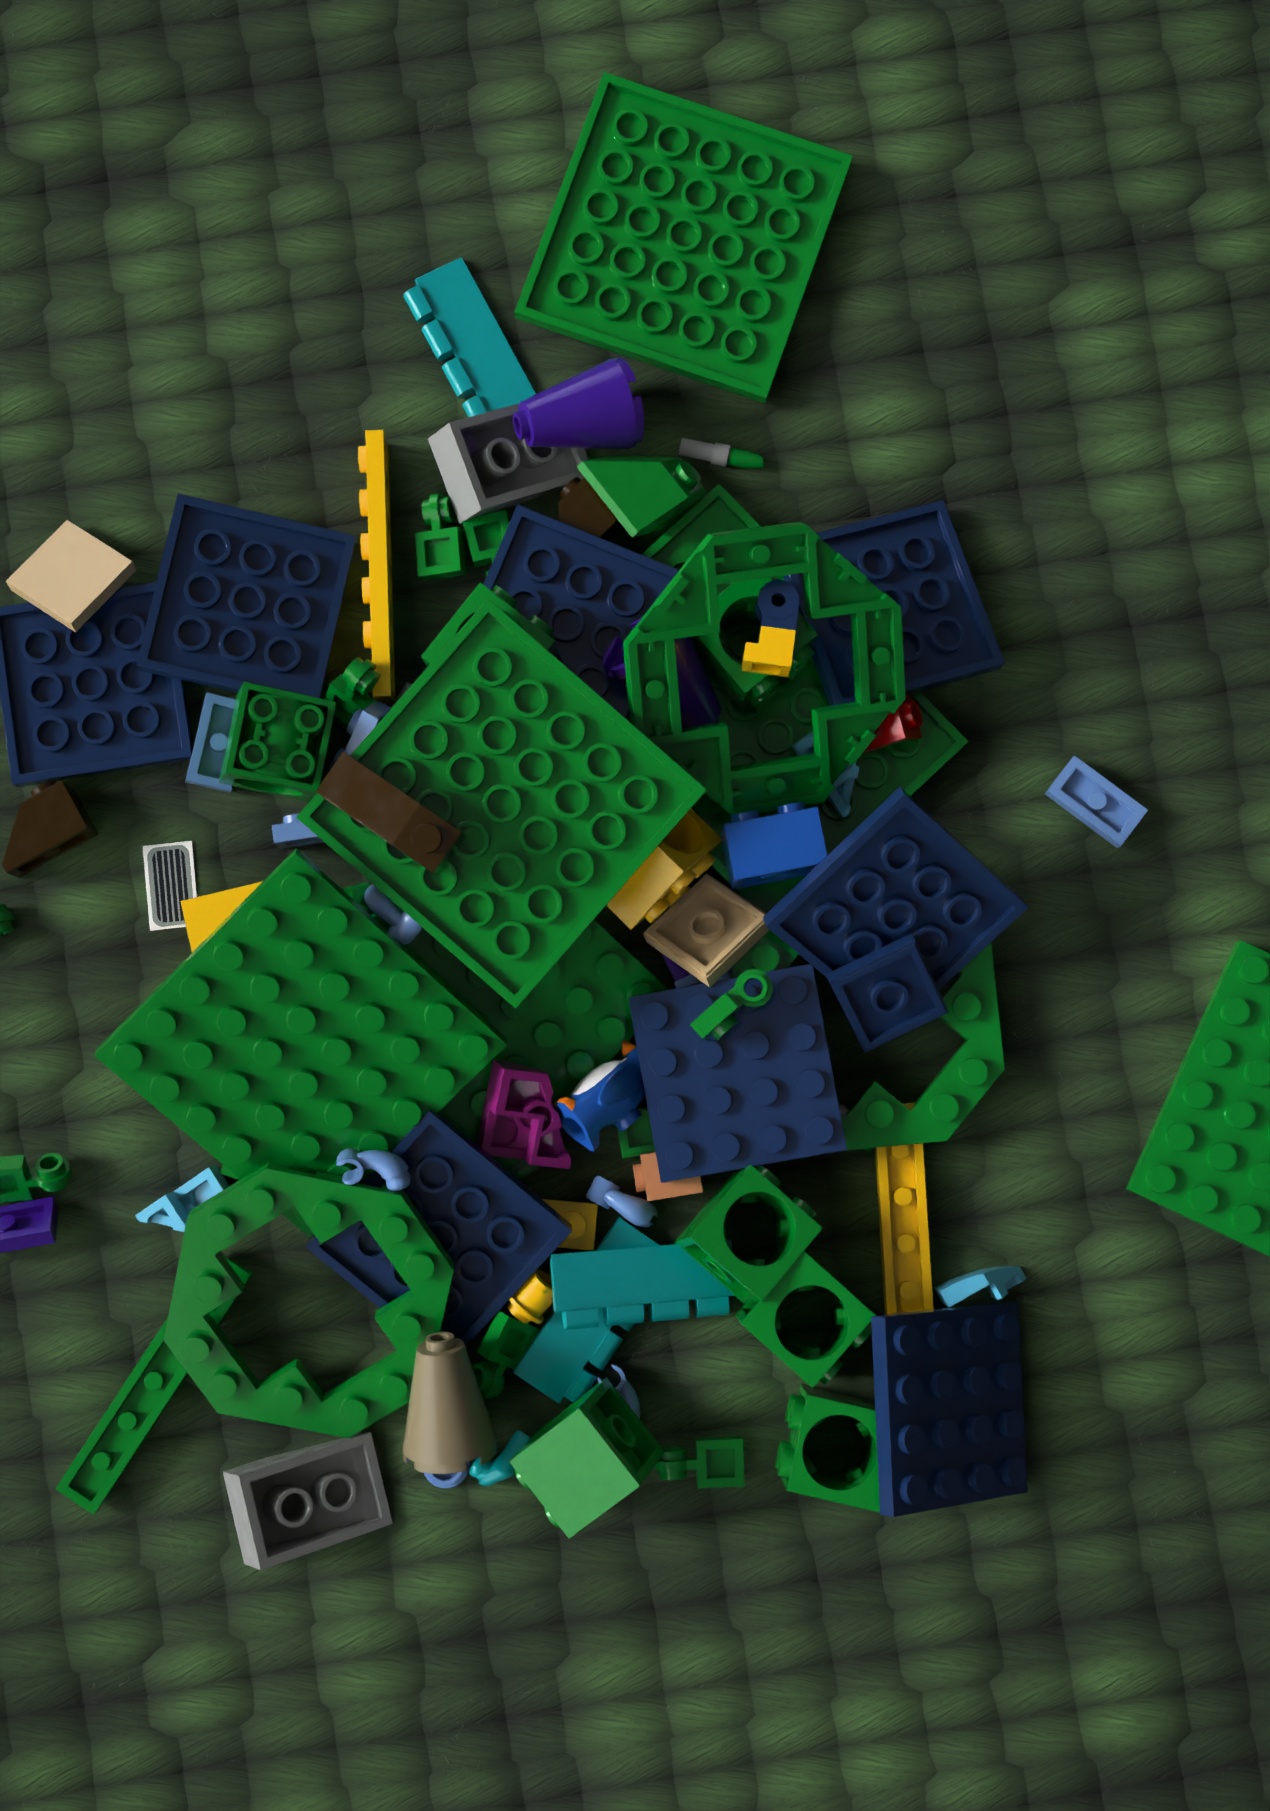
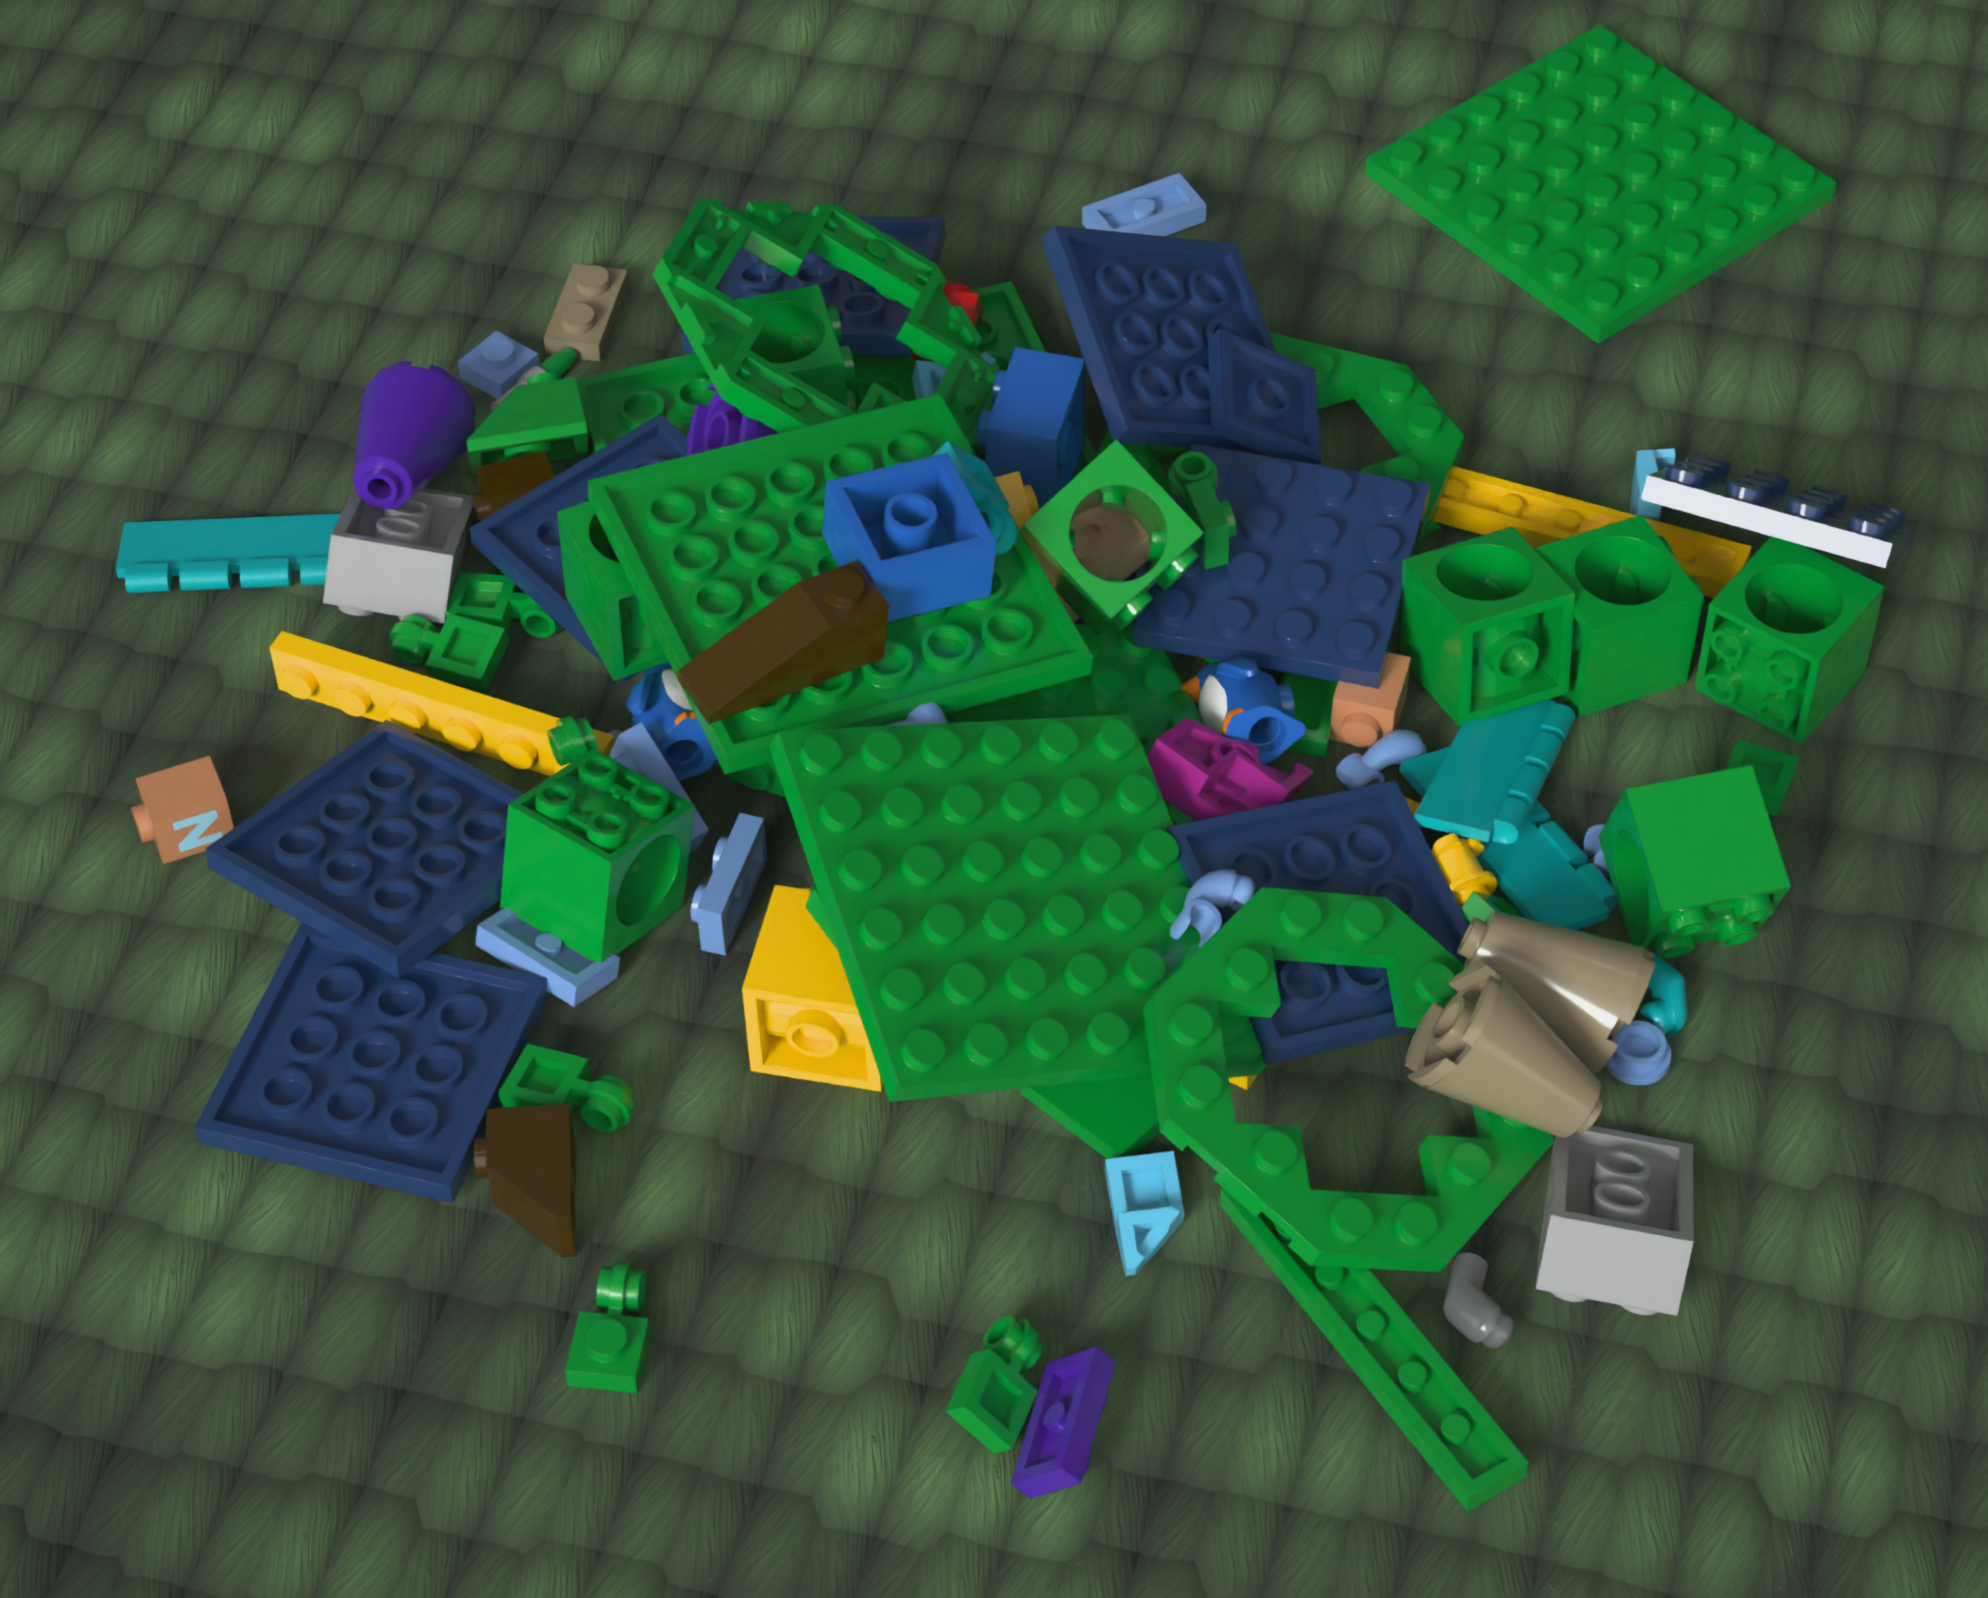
camera: 65 degrees left, 35 degrees down
tan tile [6,520,136,632] -> none
sticker [143,841,197,931] -> none
green plate [514,72,853,404] -> none
leg [741,579,799,677] -> none
none -> nougat brick [131,755,234,864]
none -> medium blue plate [458,331,540,399]
none -> green plate [499,1043,635,1133]
none -> dark tan plate [544,263,629,362]
none -> blue brick [822,453,997,622]
none -> teal plate [932,441,1017,556]
none -> green brick [1020,439,1204,636]
none -> dark tan cone [1405,962,1603,1138]
none -> dark grey arm [1443,1253,1514,1349]

